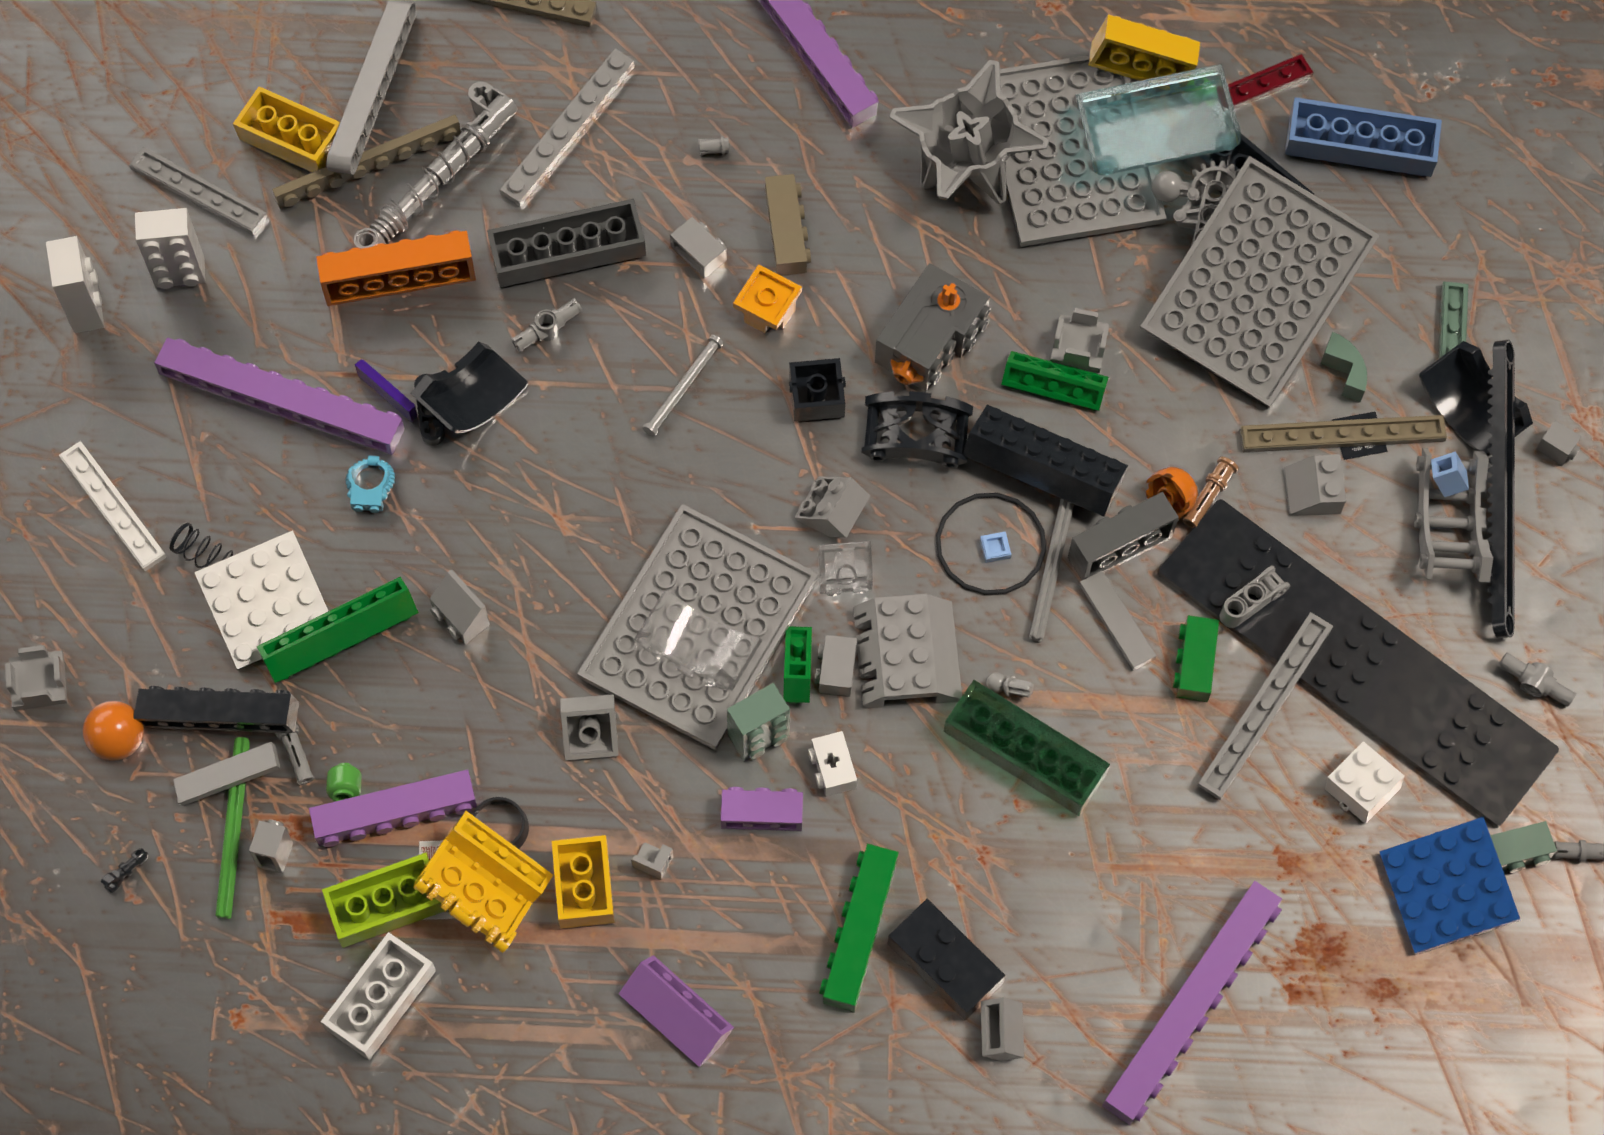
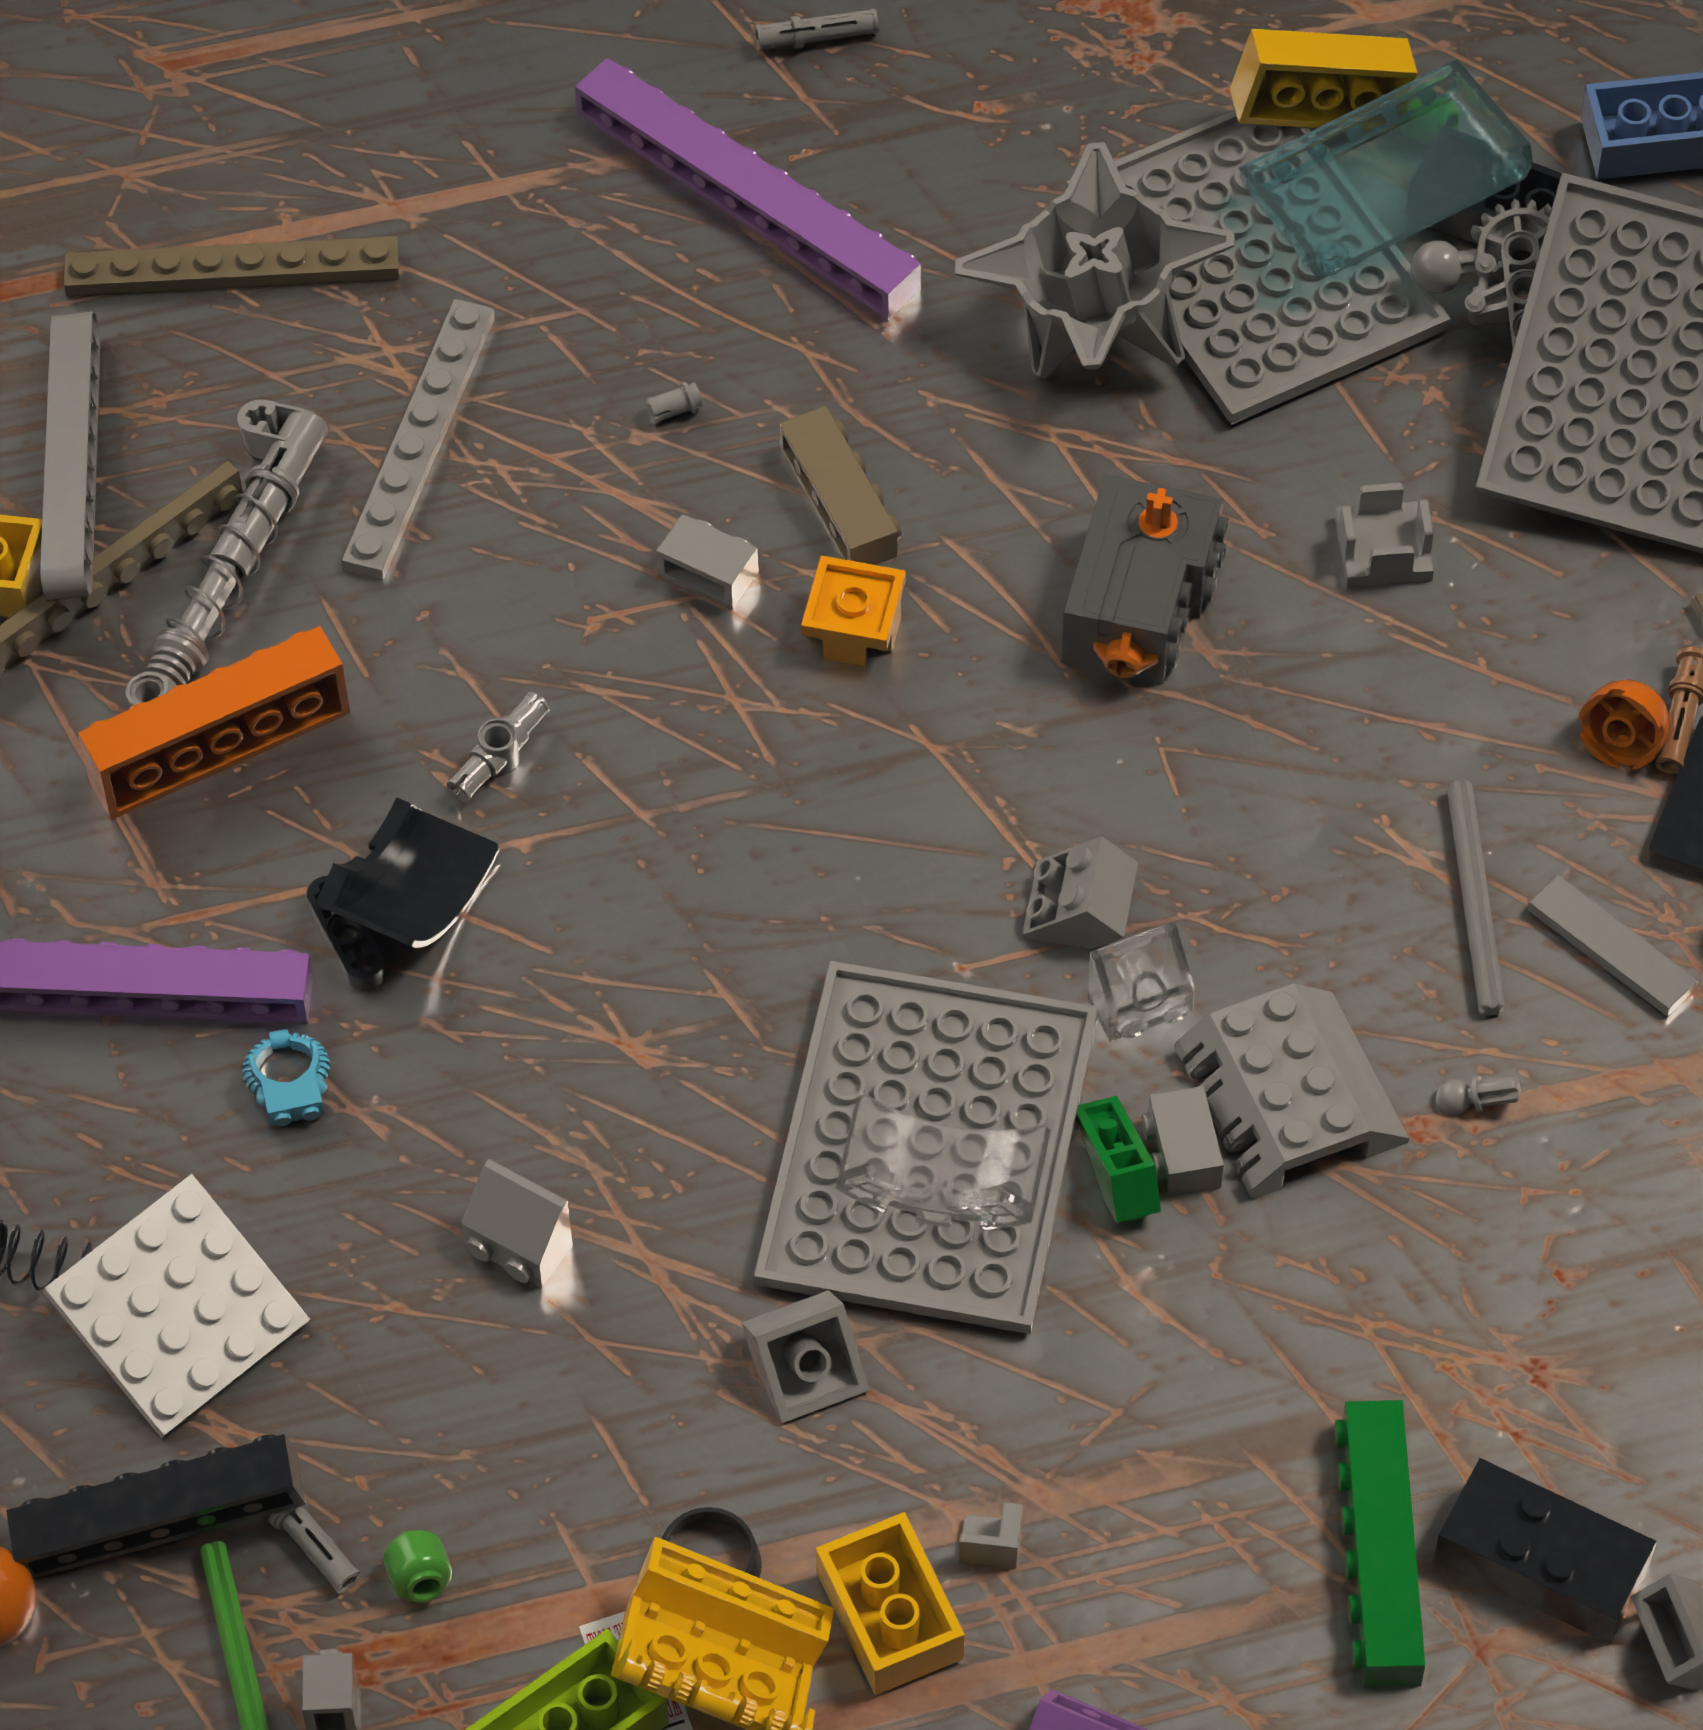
camera: 15 degrees left, 10 degrees down
light grey tile [173,742,281,806] -> none
green brick [257,576,419,683] -> none
medium lavender brick [309,770,477,847] -> none
dark purple tile [355,359,418,423] -> none
dark grey brick [487,199,646,287] -> none
light grey bar [643,335,724,437] -> none
medium lavender brick [721,787,803,831] -> none
sand green brick [727,683,790,761] -> none
black brick [789,358,846,422] -> none
white brick [808,731,857,796] -> none
black fence [861,391,973,468] -> none
black piece [936,493,1047,595] -> none
clear green brick [943,680,1110,816] -> none
black brick [962,405,1128,517] -> none
light blue tile [980,531,1011,563] -> none
green fence [1001,351,1109,411] -> none
dark grey brick [1068,492,1179,580] -> none
dark red tile [1218,54,1313,112] -> none

